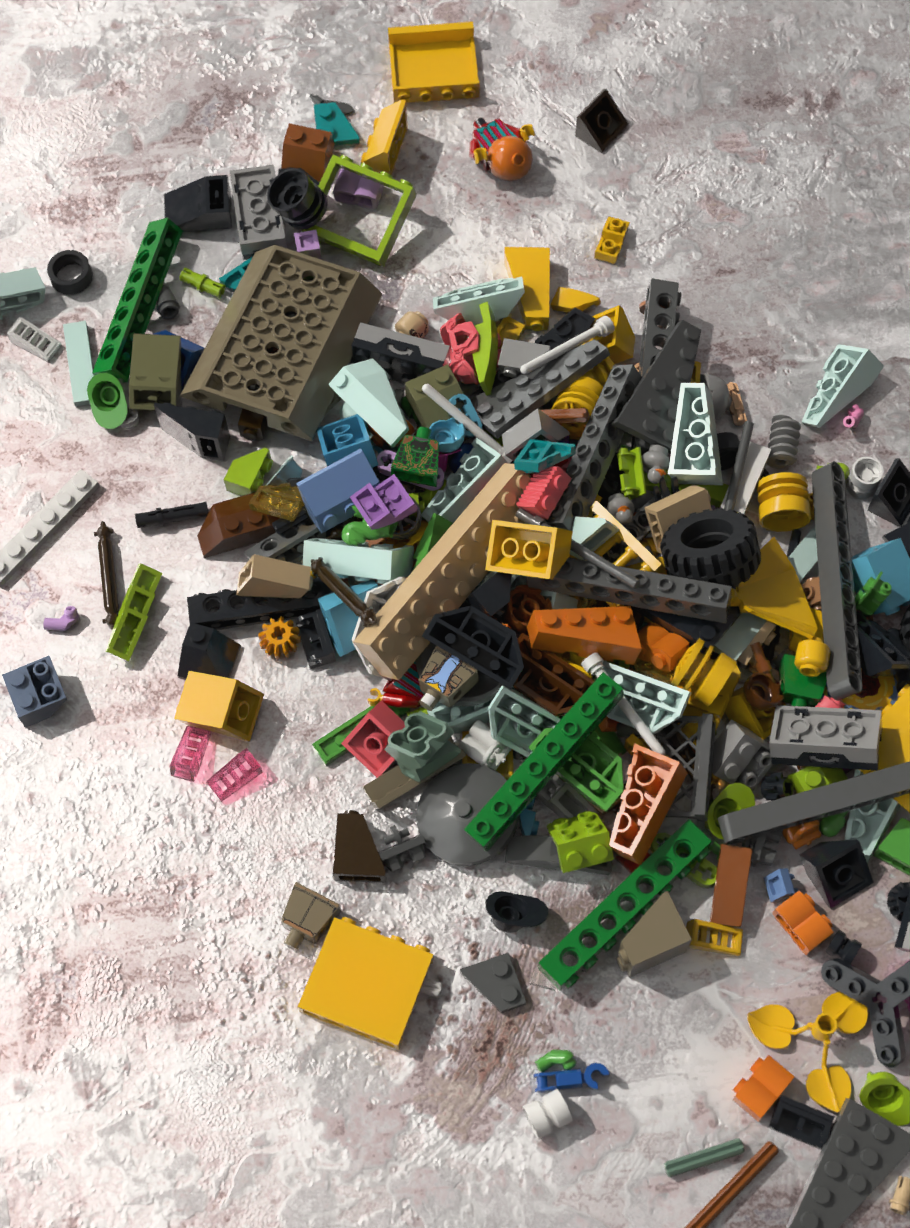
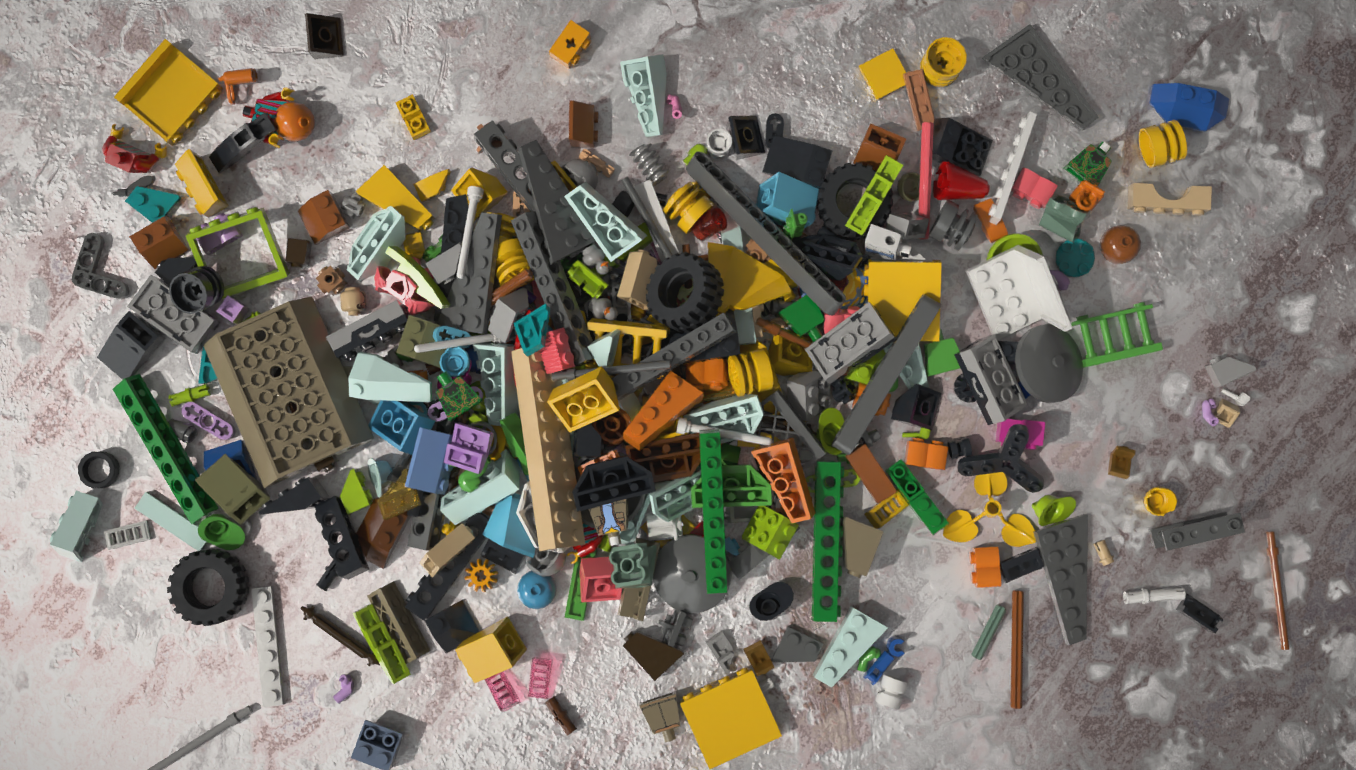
camera: 50 degrees left, 20 degrees up
dark brown wheel [311,557,376,627] -> none
reddish brown hair [743,673,784,711] -> none
medium blue tile [763,868,798,902] -> none
yellow head [794,637,830,677] -> none
none -> dark grey beam [71,233,129,300]
none -> red torso [102,124,167,173]
none -> black tyre [167,549,250,626]
none -> lavender beam [182,402,235,440]
none -> black slope [209,112,278,173]
none -> orange piece [218,68,258,105]
none -> dark brown brick [285,238,312,268]
none -> dark orange slope [297,190,350,245]
none -> black brick [314,496,370,580]
none -> medium nougat brick [316,266,347,295]
none -> light grey gear [341,193,366,219]
none -> dark tan fence [367,581,431,664]
none -> dark azure cylinder [517,571,557,609]
none -> light grey cylinder [525,548,566,577]
none -> reddish brown pin [544,696,577,736]
none -> light orange brick [549,20,591,69]
none -> dark orange slope [569,100,599,148]
none -> clear red wheel [691,207,727,241]
none -> light grey slope [706,631,734,675]
none -> pearl gold bracket [743,640,774,676]
none -> light aqua wedge [813,606,888,687]
none -> green slope [885,459,949,536]
none -> lime hand [902,428,931,440]

